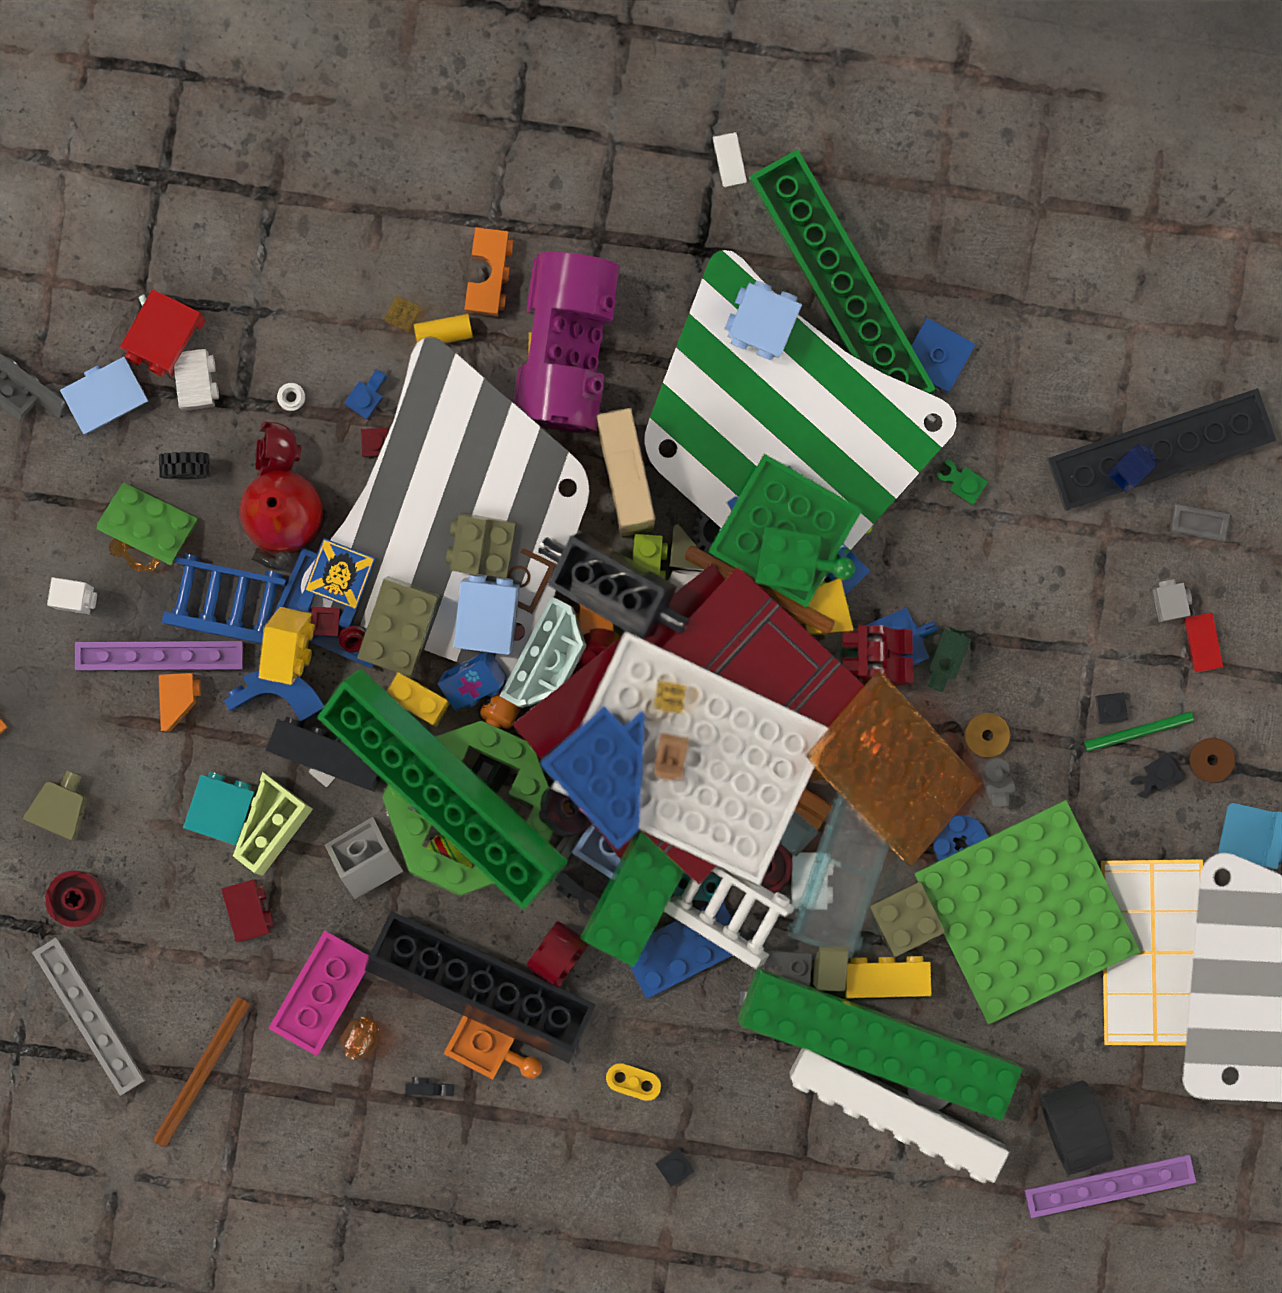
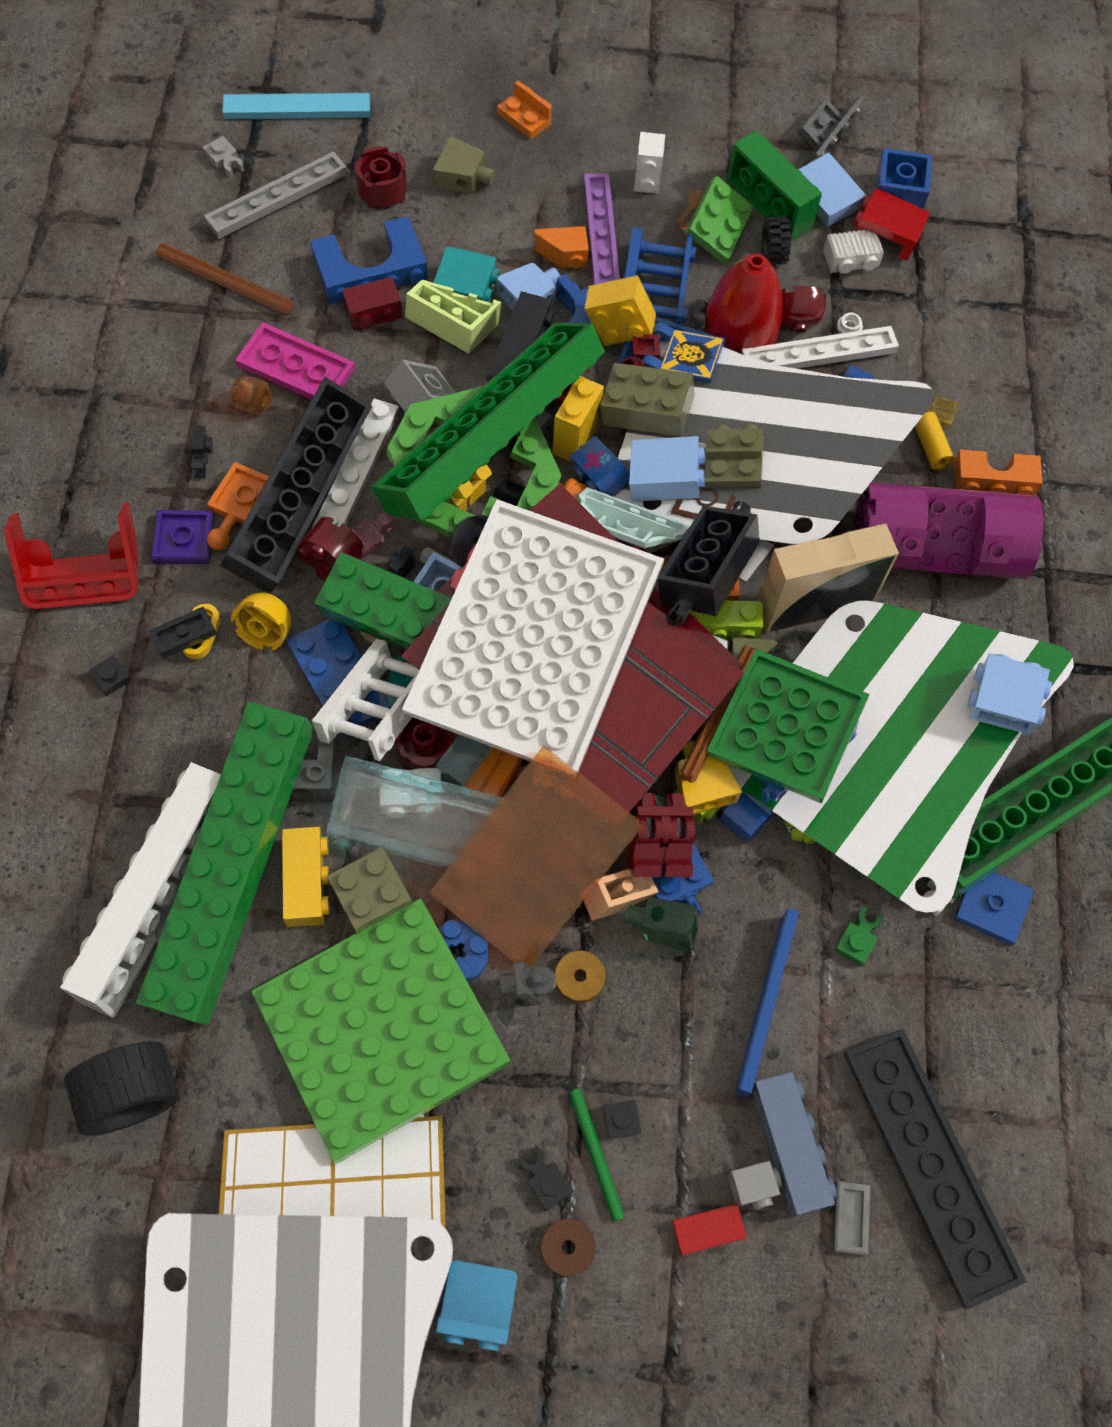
camera: 85 degrees right, 20 degrees down
blue wing [540,706,645,849] -> none
clear yellow tile [653,681,687,714] -> none
medium nougat bracket [654,733,689,781] -> none
green plate [755,527,855,592] -> none
olive slope [810,946,848,991] -> none
medium lavender plate [1024,1154,1196,1218] -> none
clear blue brick [1106,444,1158,493] -> none
none -> red windscreen [3,503,139,609]
none -> black plate [149,606,217,659]
none -> dark purple tile [151,510,215,564]
none -> light grey plate [202,136,244,178]
none -> yellow cylinder [231,592,292,651]
none -> blue arch [310,216,428,305]
none -> white plate [312,398,399,528]
none -> clear pink plate [351,511,394,558]
none -> light blue torso [497,263,560,311]
none -> light nougat slope [580,869,658,921]
none -> green brick [726,130,822,242]
none -> blue tile [735,908,799,1098]
none -> white plate [741,326,899,369]
none -> sand blue brick [752,1072,837,1218]
none -> blue brick [875,148,933,209]

